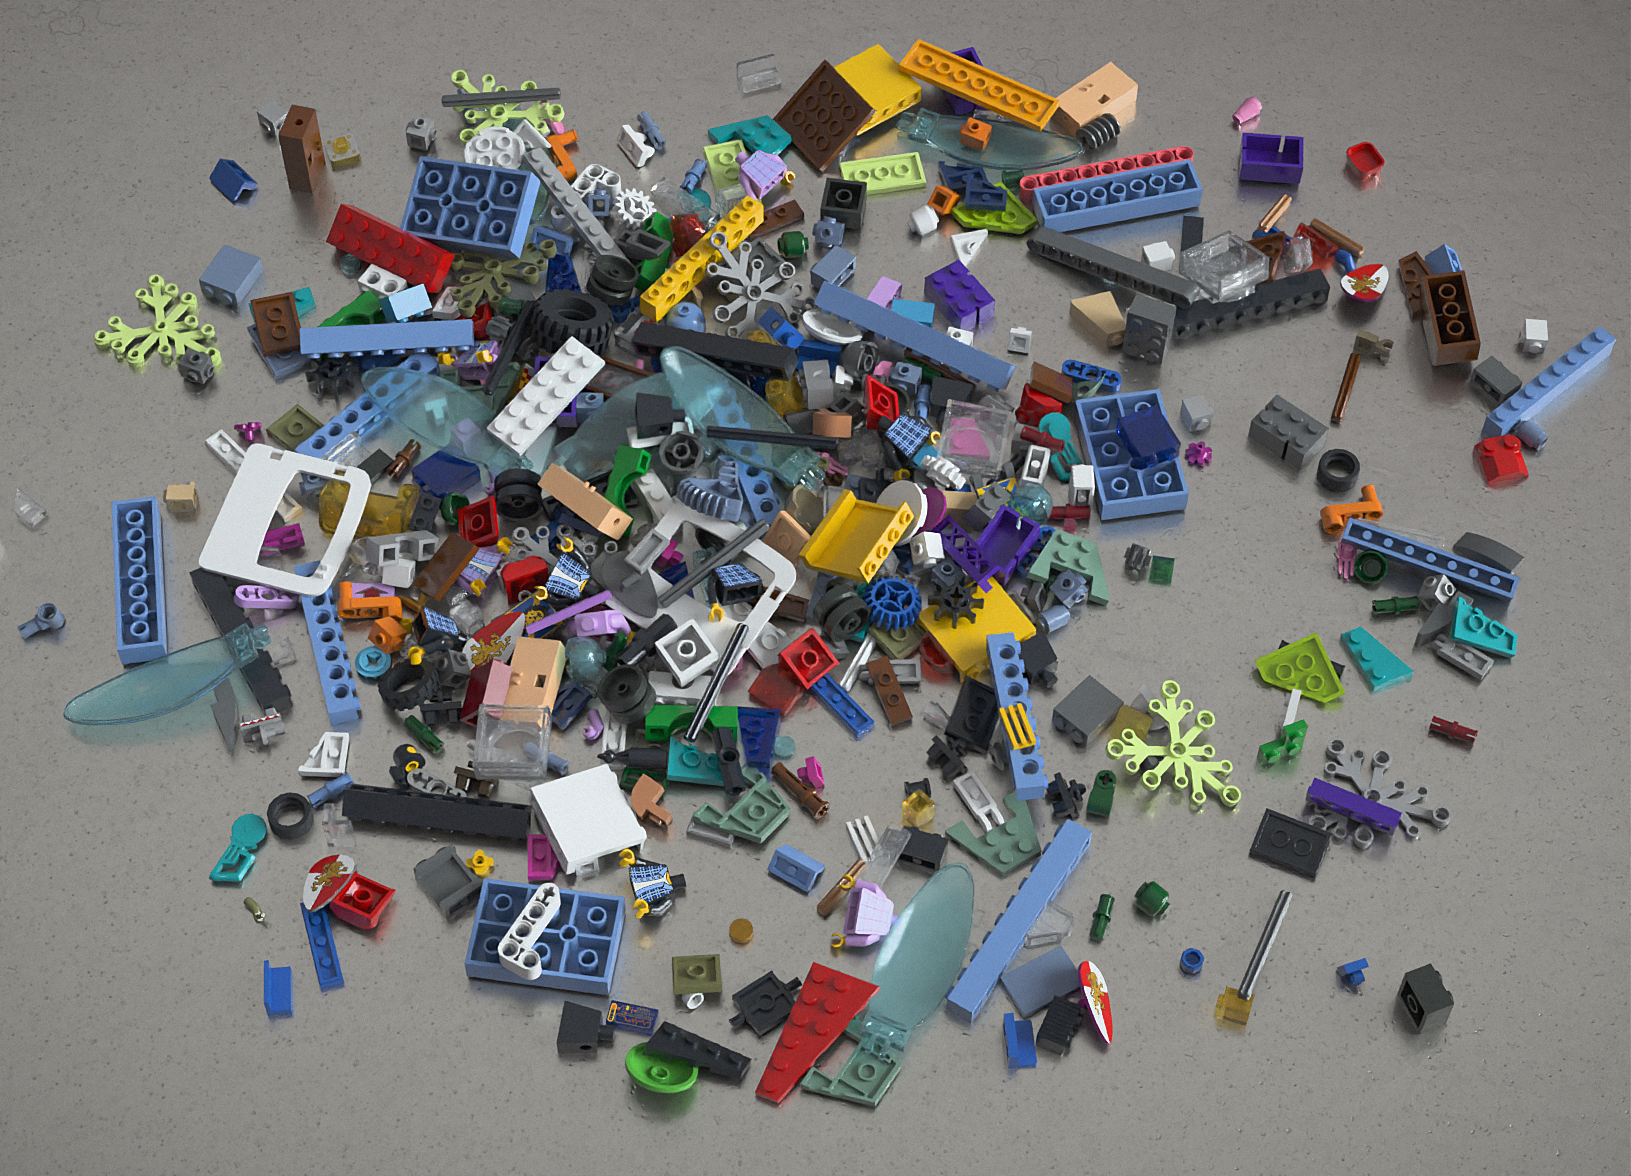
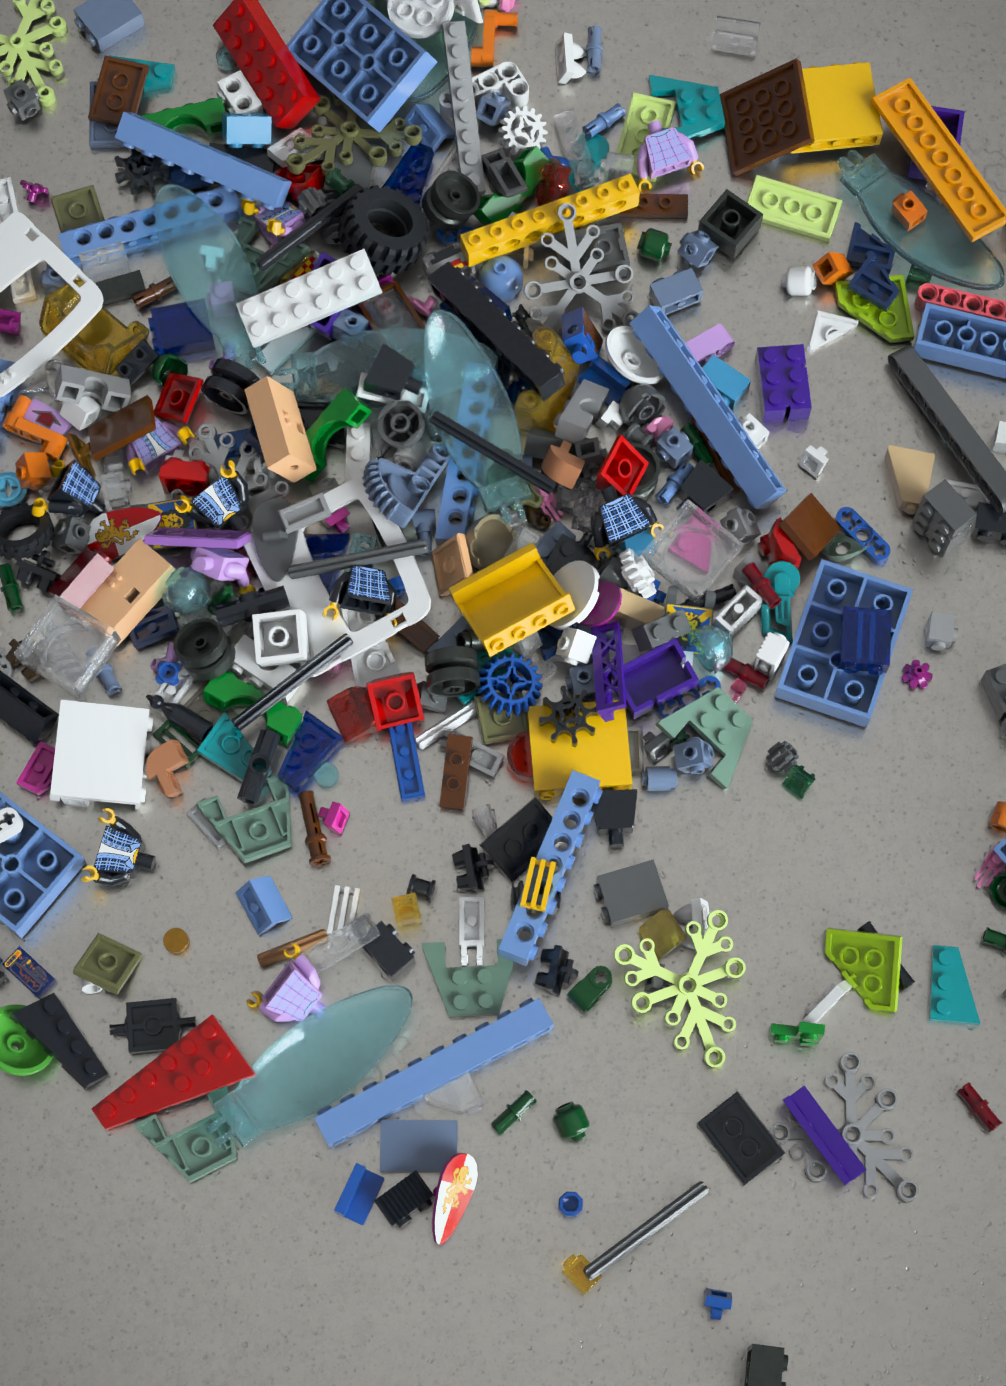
camera: 30 degrees right, 15 degrees up
none -> blue plate [155,661,181,686]

